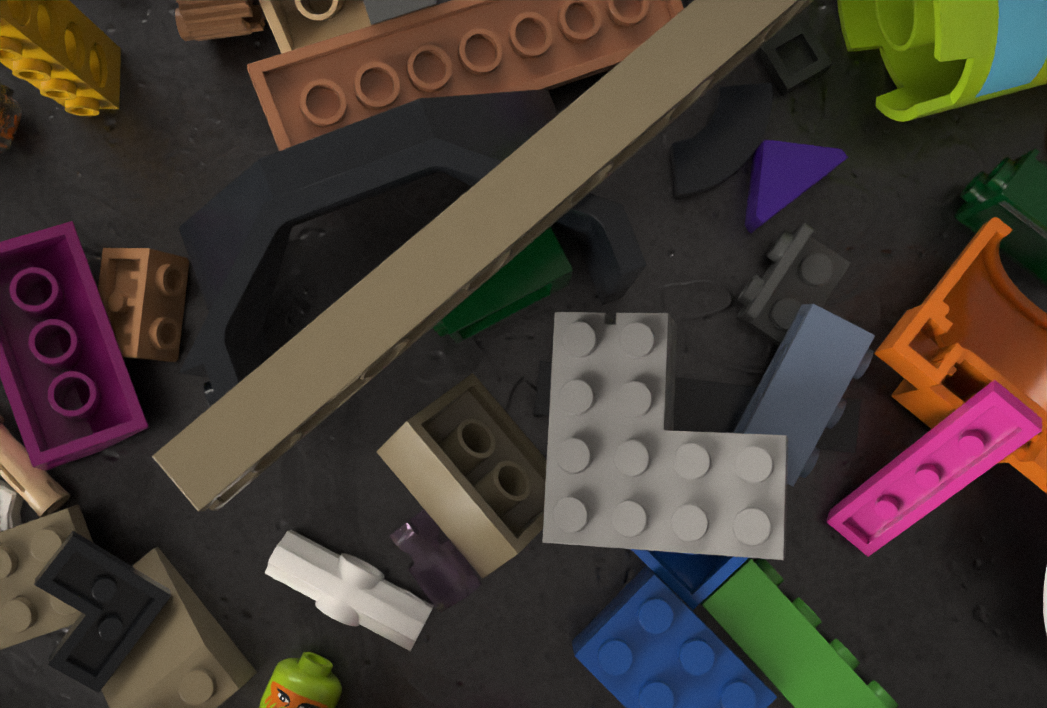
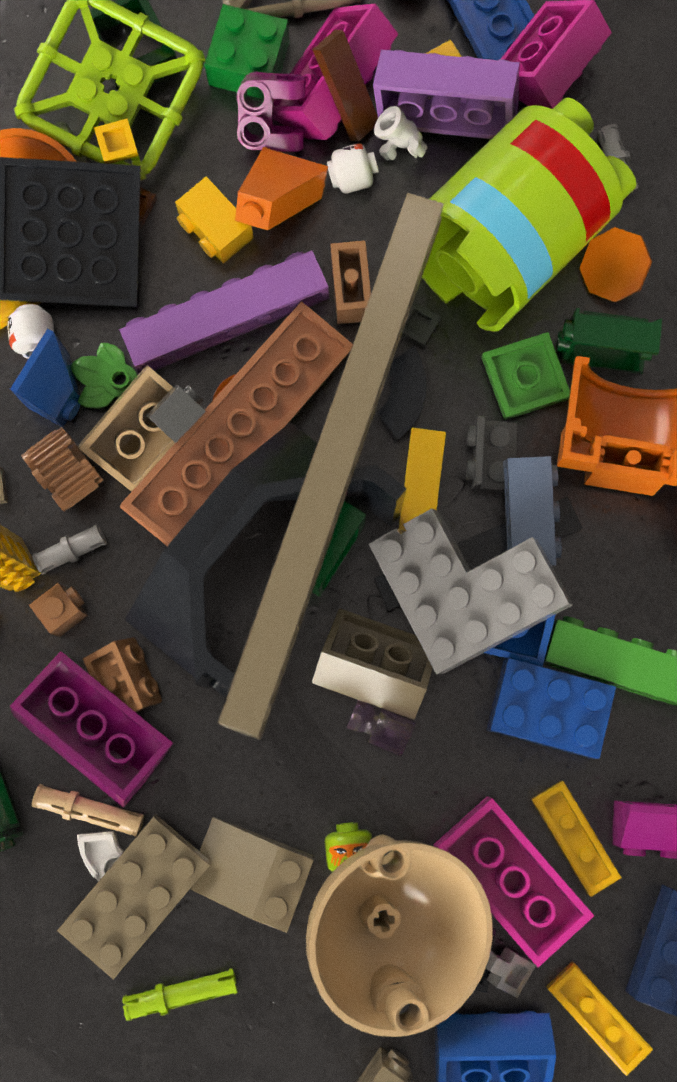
camera: 30 degrees left, 5 degrees down
black plate [34,531,172,693] -> none
white piece [265,530,434,651] -> none
dark purple slope [744,139,849,233] -> none
dark pink plate [826,380,1042,557] -> none
none -> medium nougat brick [29,583,88,637]
none -> light grey pin [32,524,107,575]
none -> yellow tile [398,428,446,531]
none -> bright green plate [481,332,570,420]

